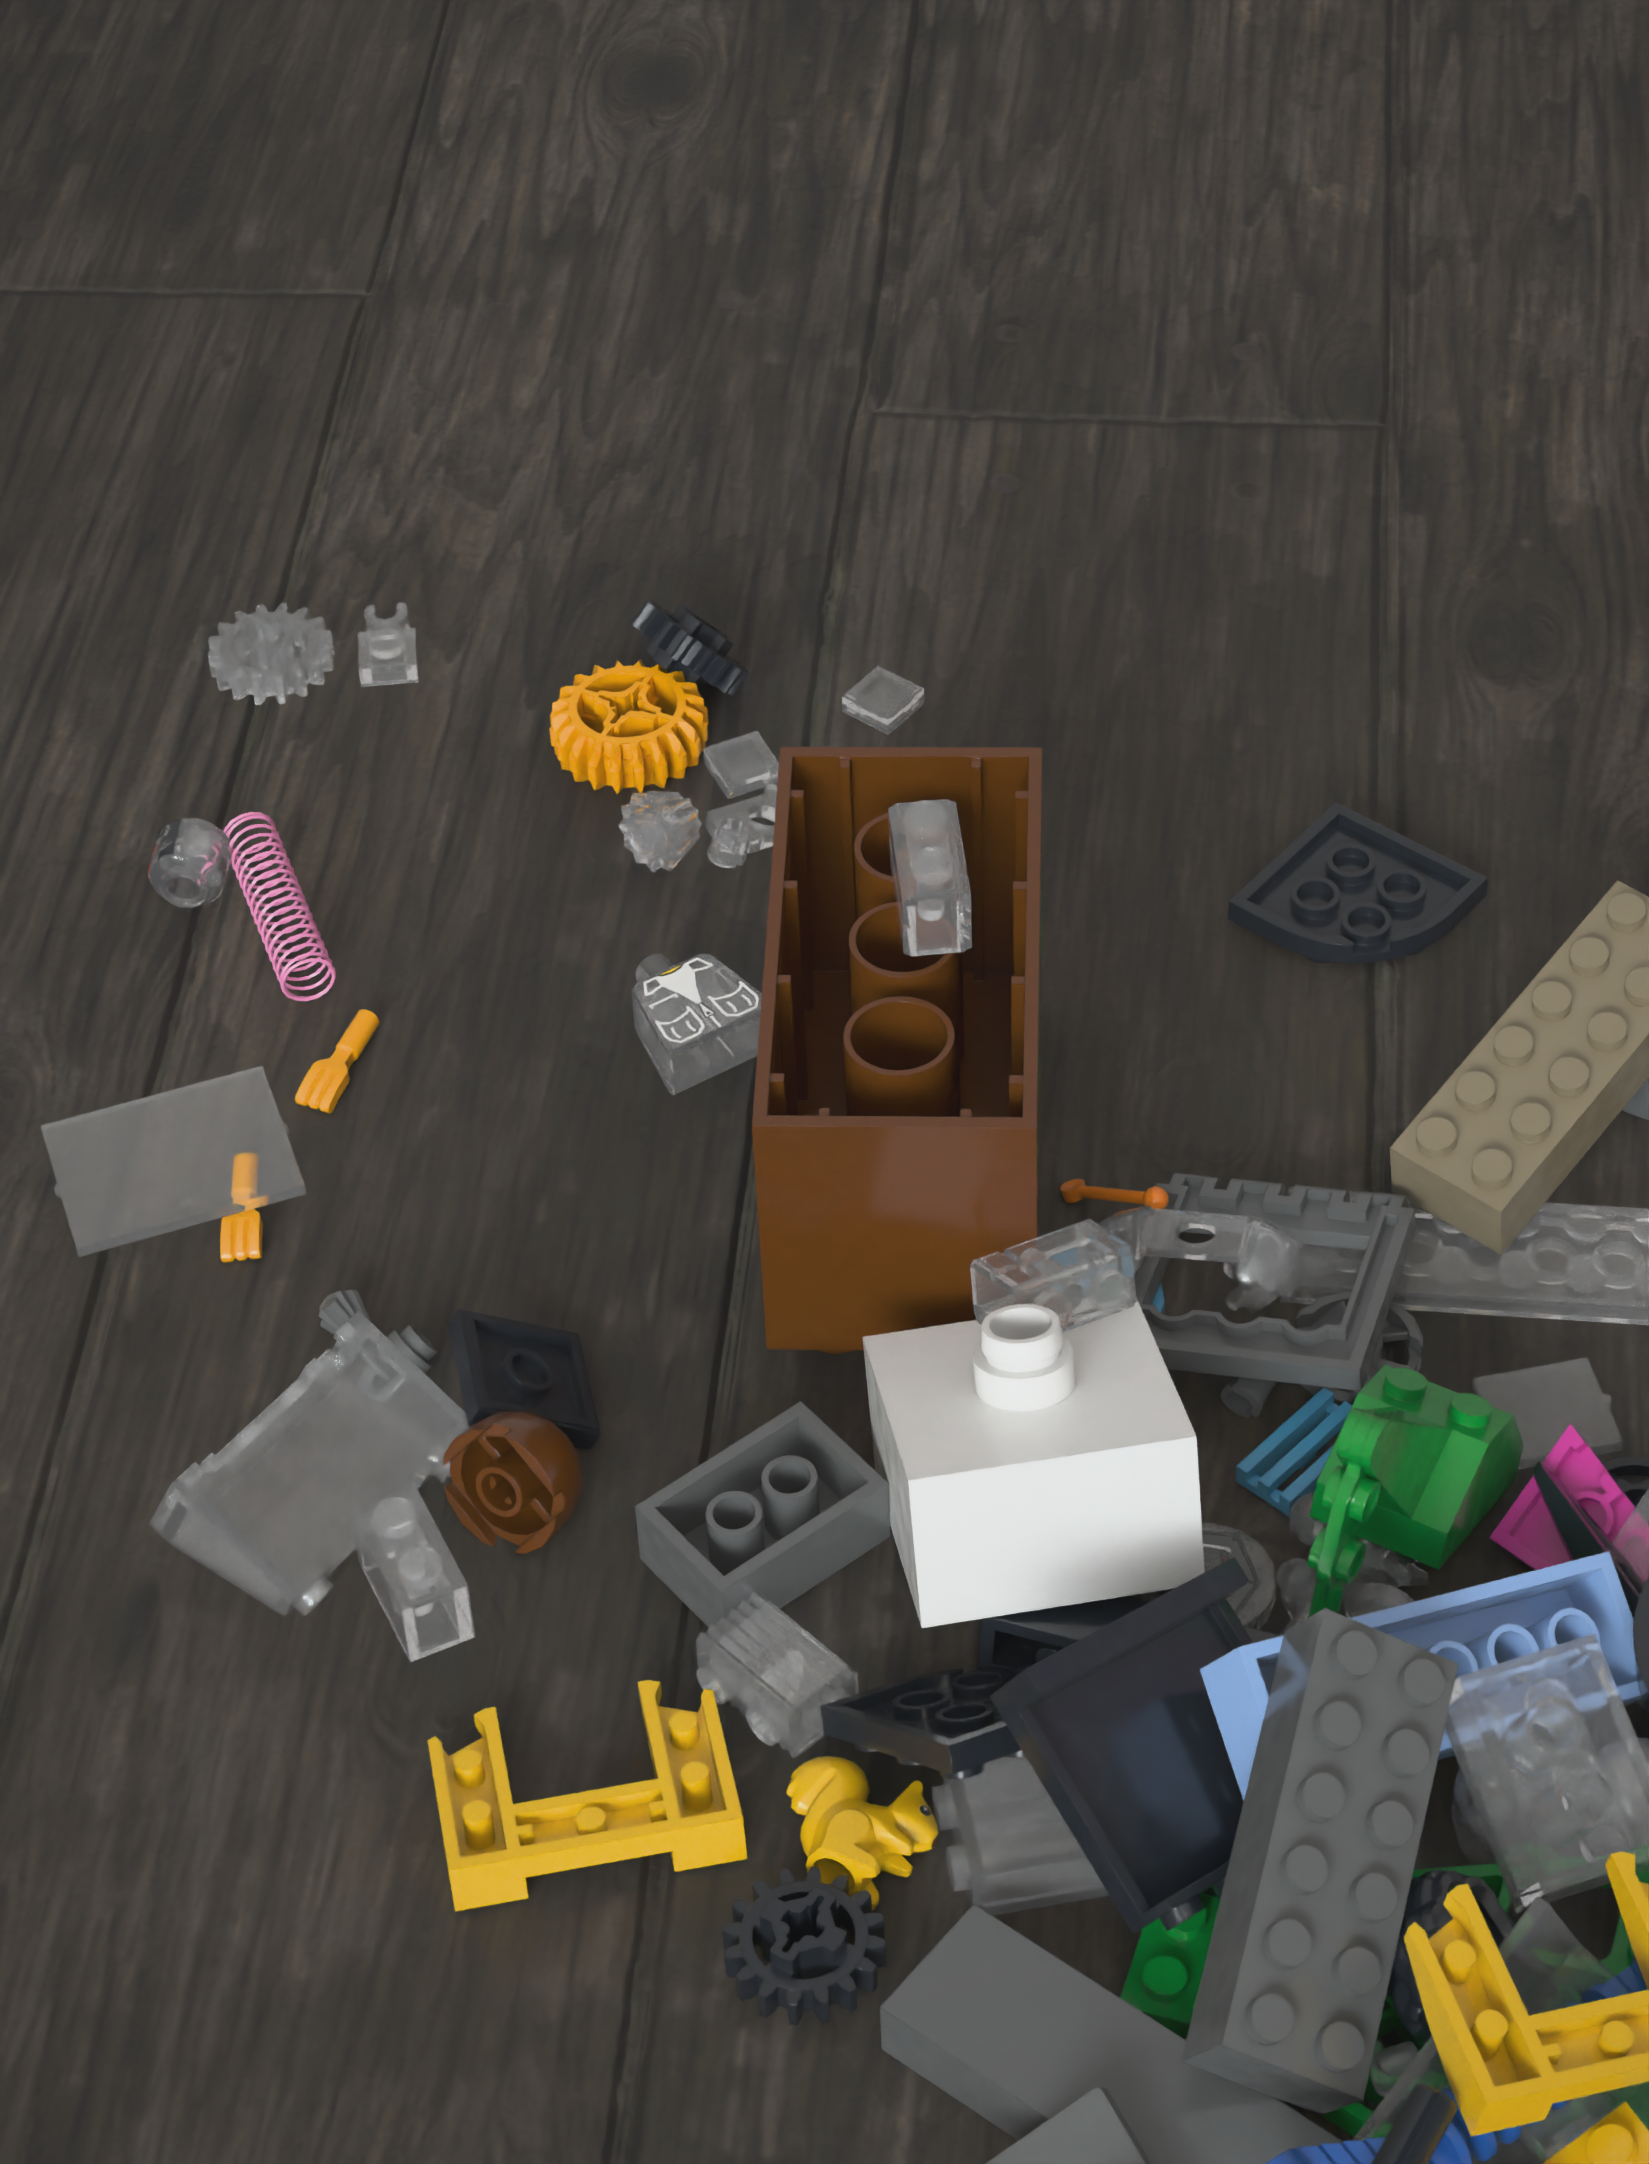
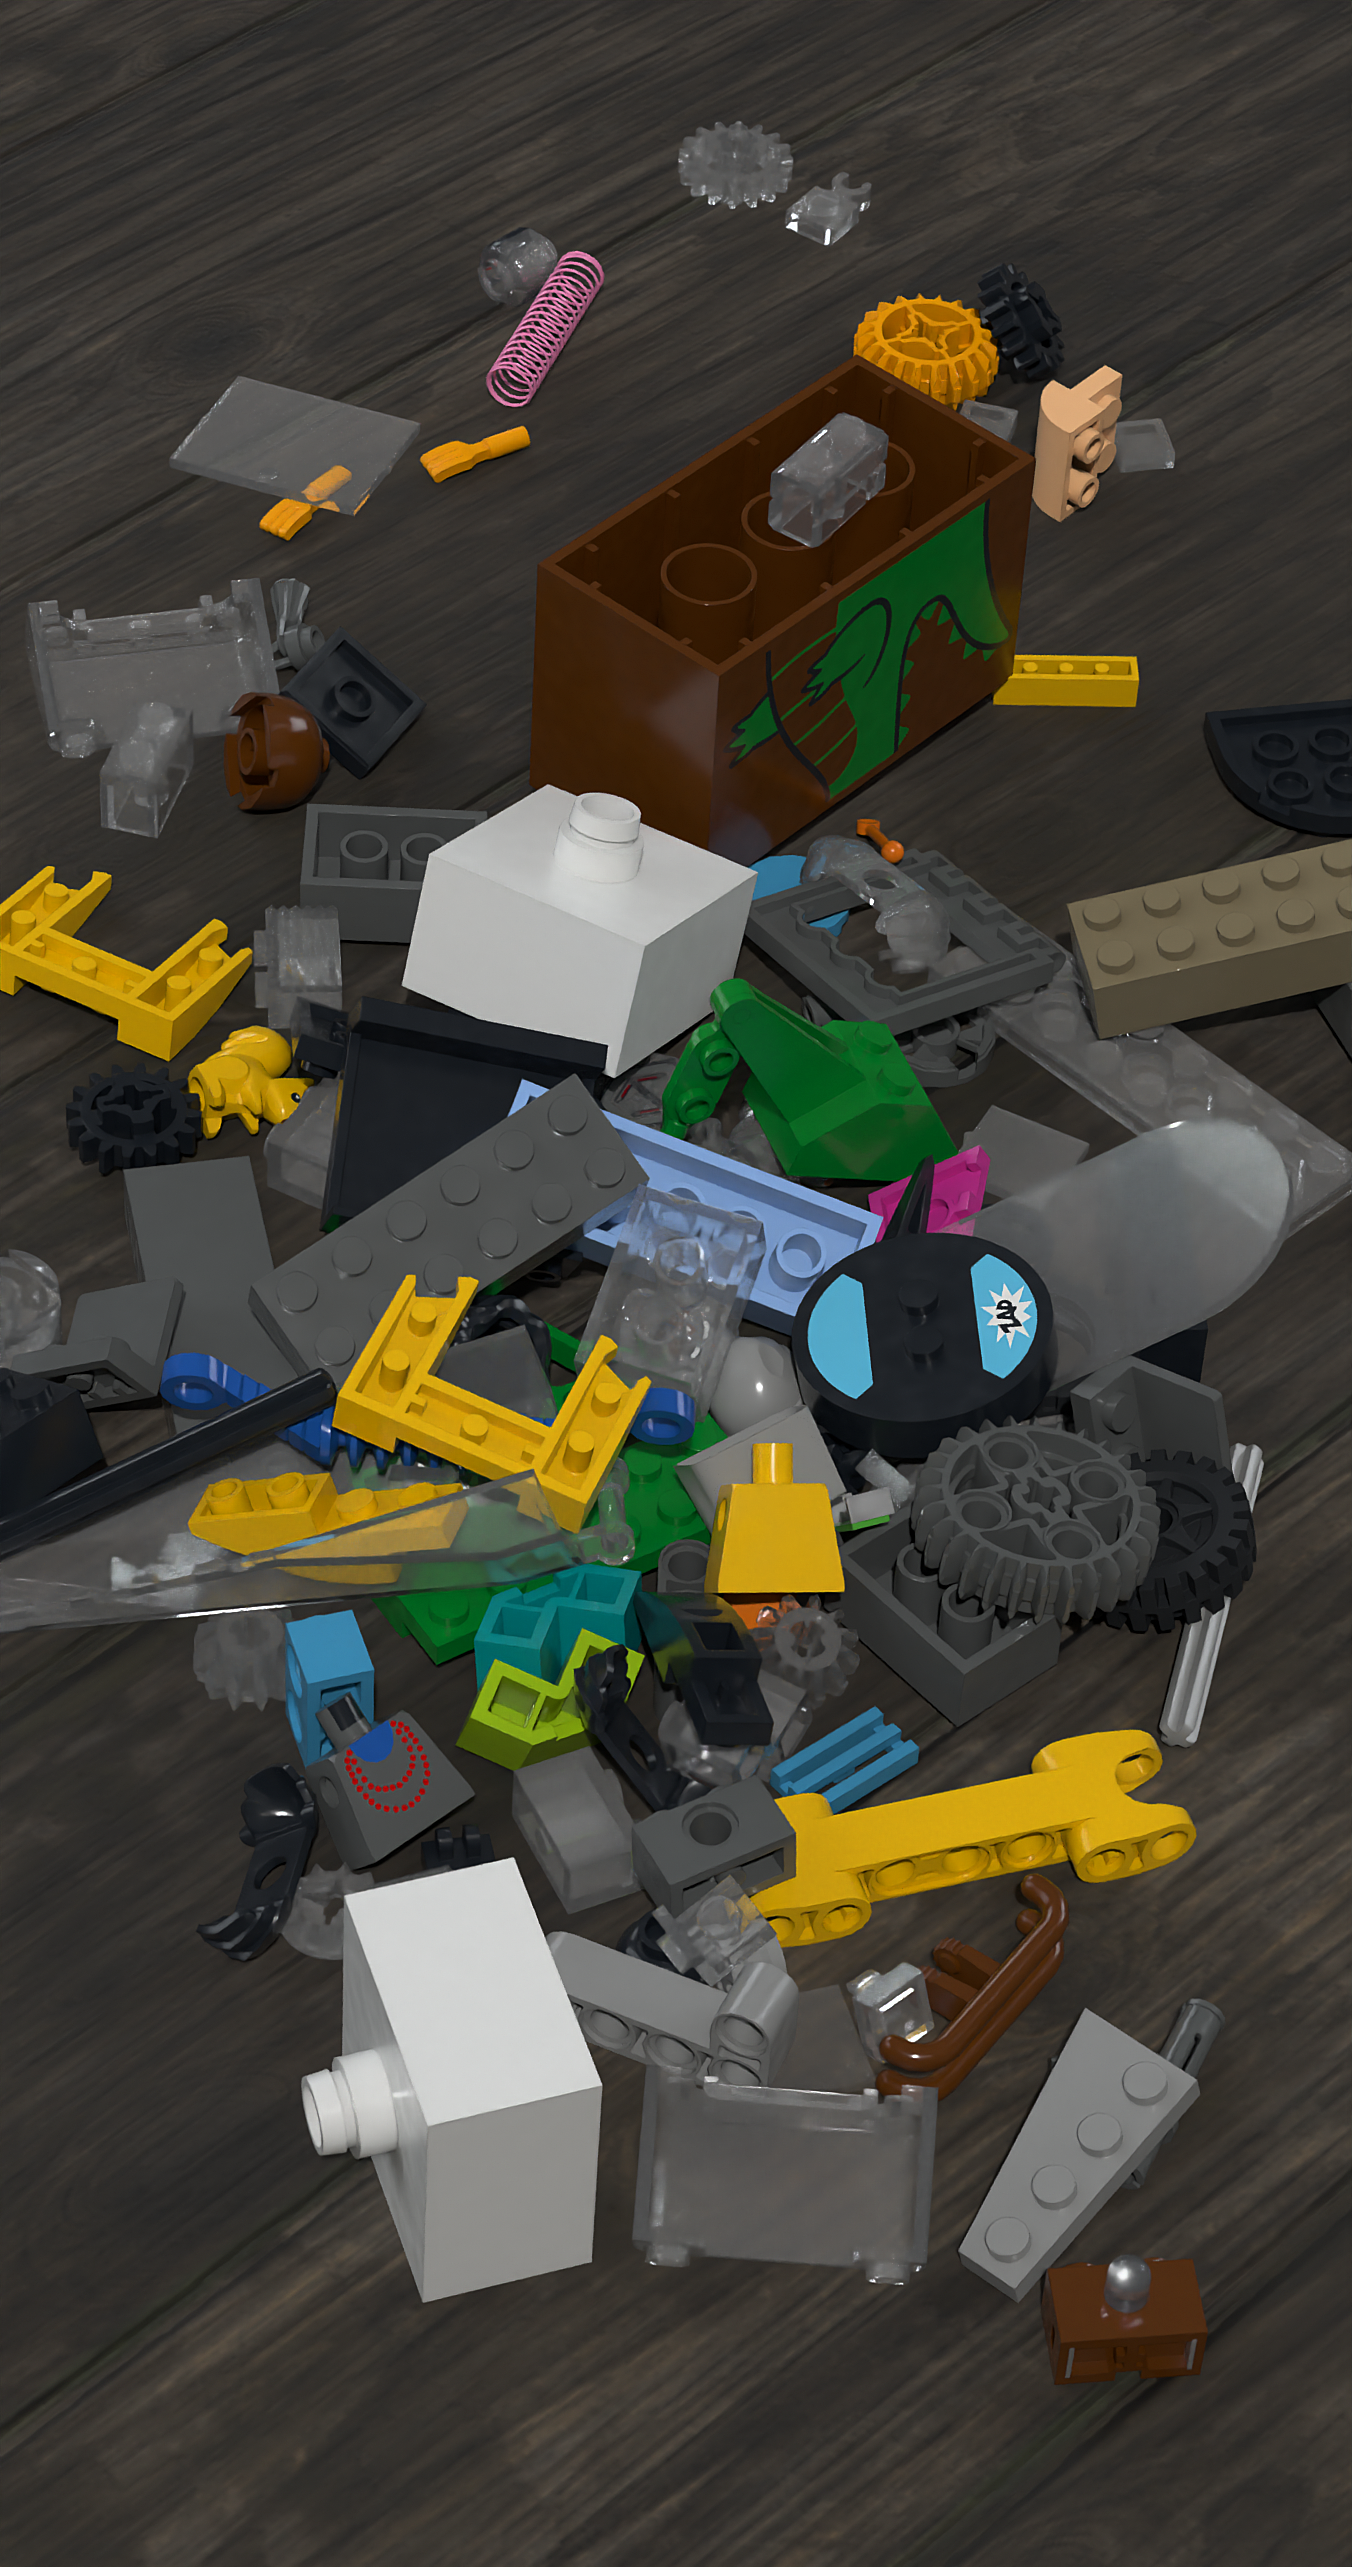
camera: 35 degrees right, 0 degrees up
clear brick [970,1219,1136,1333] -> none
none -> yellow piece [992,655,1139,707]
none -> light nougat brick [1032,365,1122,522]

